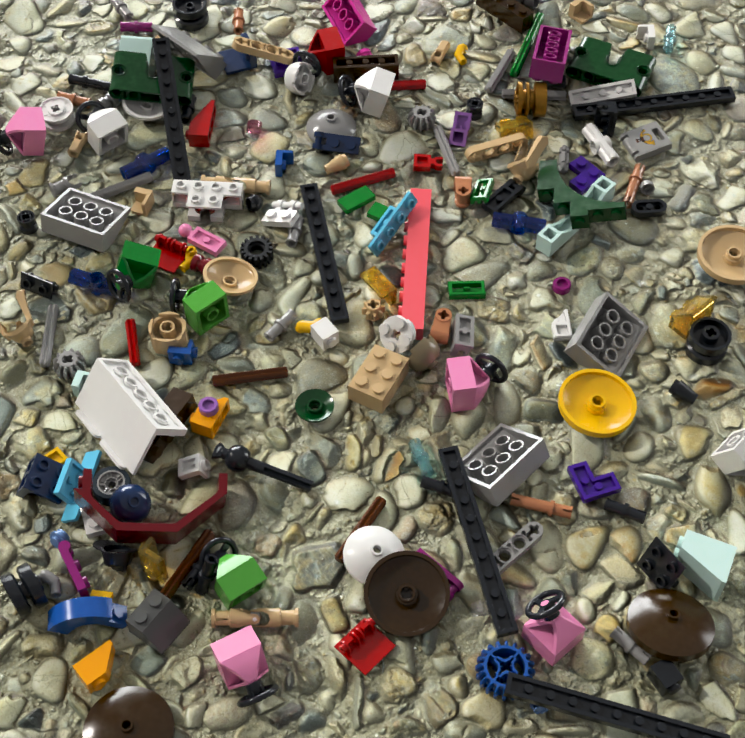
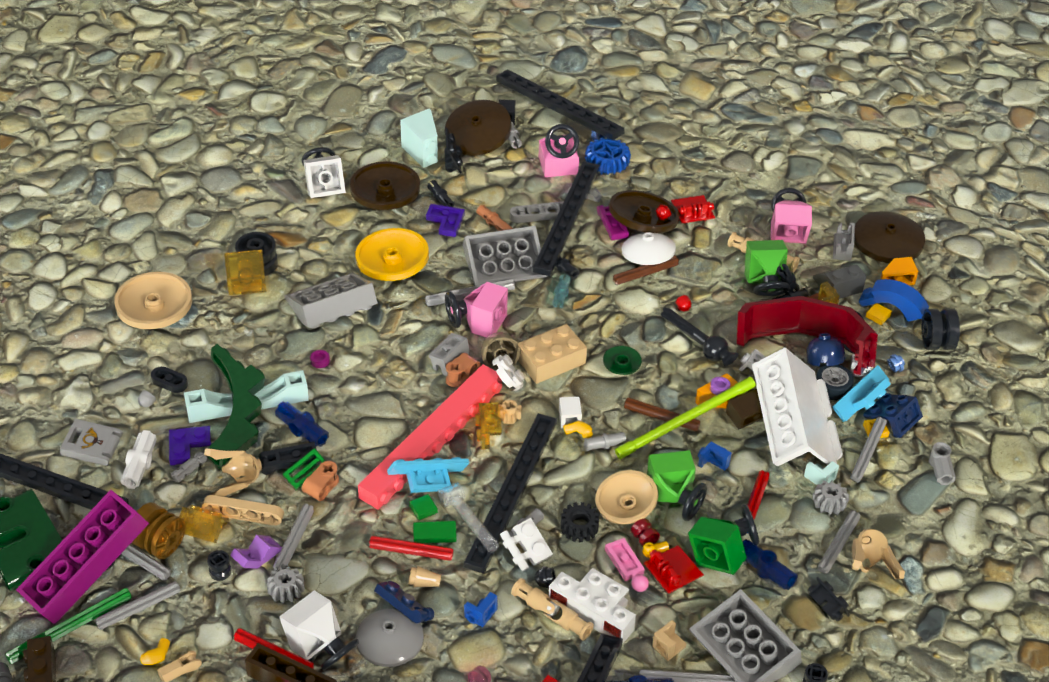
camera: 150 degrees left, 10 degrees down
light grey arm [37,570,61,598] -> none
magenta plate [58,540,91,597] -> none
tan brick [148,311,189,355] -> none
red plate [413,154,443,172] -> none
green tile [448,280,486,300] -> none
white tile [551,309,573,342] -> none
white plate [568,79,637,106] -> none
black hinge [593,101,618,138] -> none
nougat pin [622,163,645,208] -> none
black cone [668,379,698,404] -> none
none -> dark brown dish [350,161,420,210]
none -> light grey axle [425,279,515,306]
none -> clear piece [438,482,499,552]
none -> lime piece [614,376,756,460]
none -> red hinge [656,205,671,220]
none -> red hinge [675,295,692,312]
none -> light grey hinge [833,223,855,261]
none -> light grey axle [850,417,887,483]

